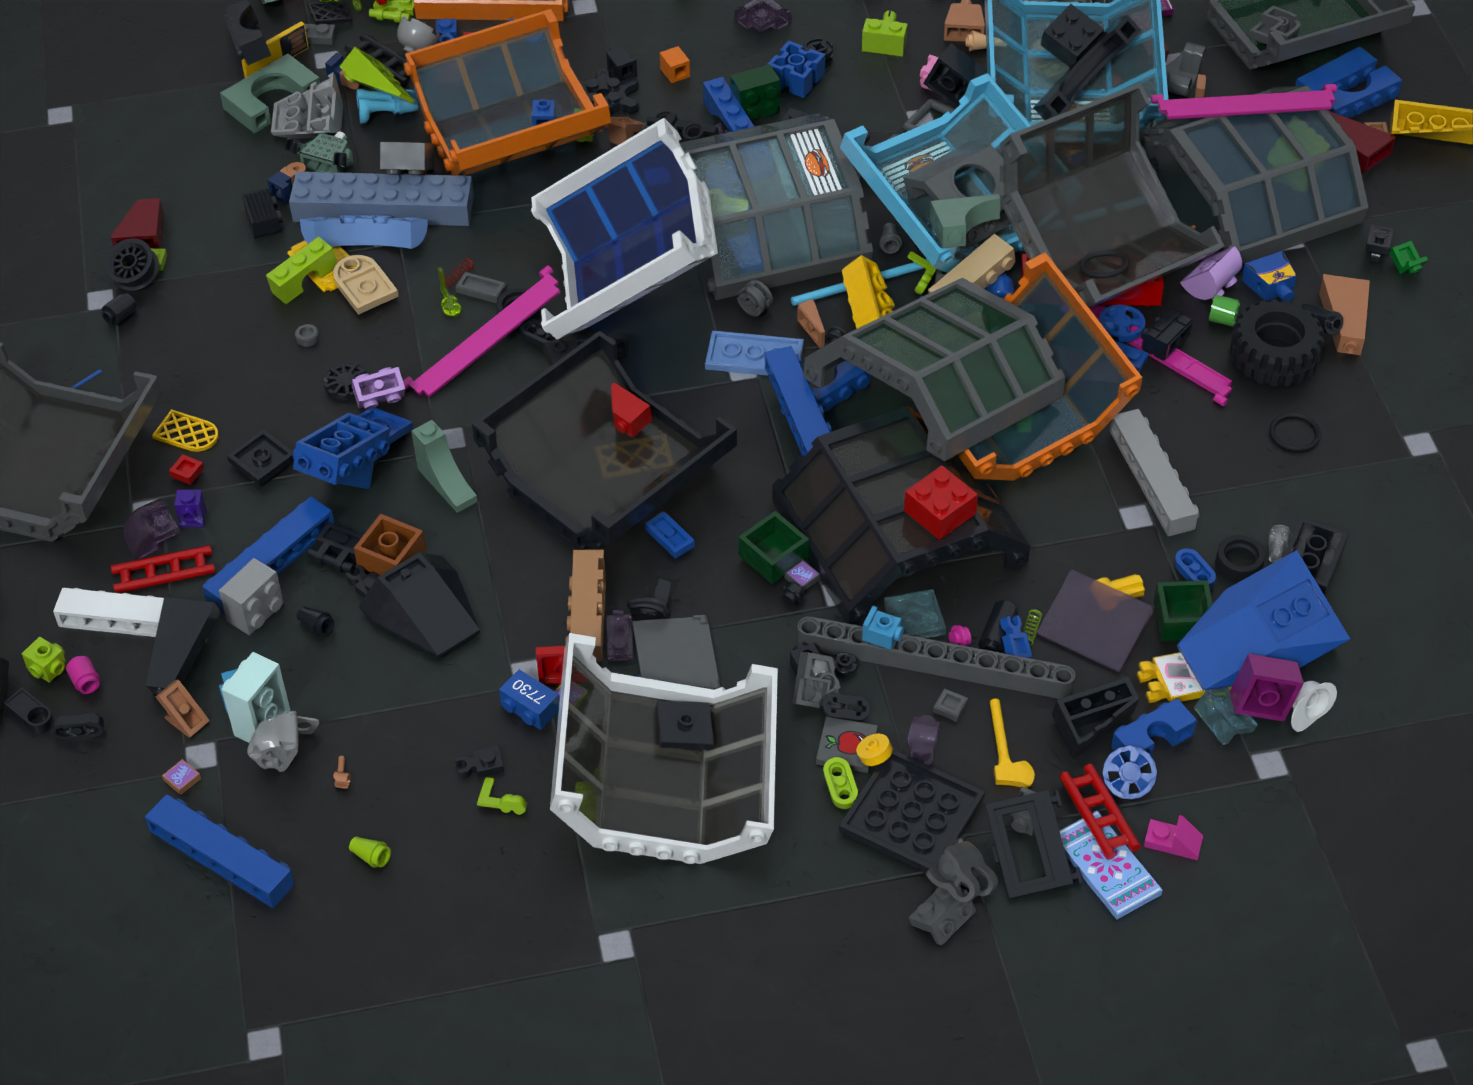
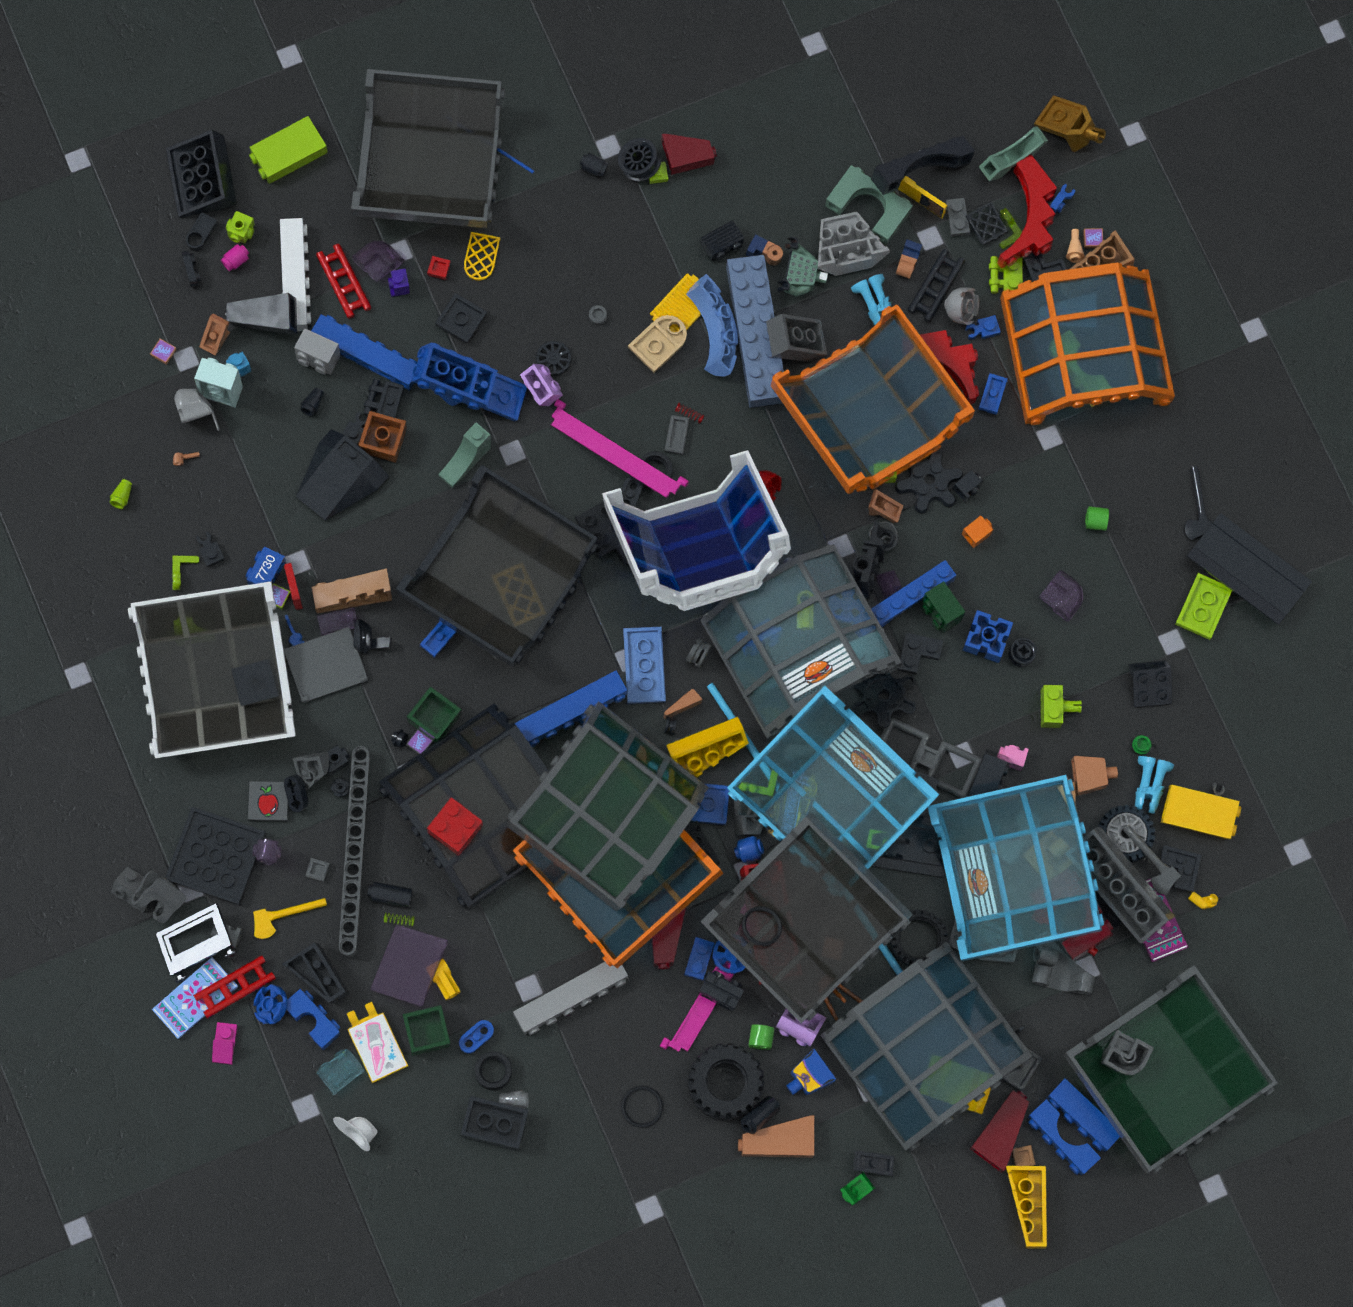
camera: 70 degrees right, 25 degrees up
blue brick [145,794,294,908] -> none
lime arch [266,236,337,304] -> none
lime wedge [339,47,414,104] -> none
clear neon green piece [438,267,461,316] -> none
blue brick [532,99,556,127] -> none
red slope [611,382,652,438] -> none
lime plate [823,757,858,809] -> none
yellow wheel [856,733,893,766] -> none
dark azure brick [862,606,904,650] -> none
clear light blue plate [884,589,946,638] -> none
dark grey panel [903,141,1031,250] -> none
tan brick [928,234,1016,314] -> none
sand green arch [930,194,1001,248] -> none
dark pink plate [949,625,971,646] -> none
blue plate [1000,615,1033,658] -> none
black arch [1033,15,1142,121] -> none
black brick [1040,4,1104,67] -> none
dark pink piece [1150,84,1337,120] -> none
blue wedge [1177,550,1350,691] -> none
nougat tile [1195,74,1206,98] -> none
magenta brick [1229,654,1304,722] -> none

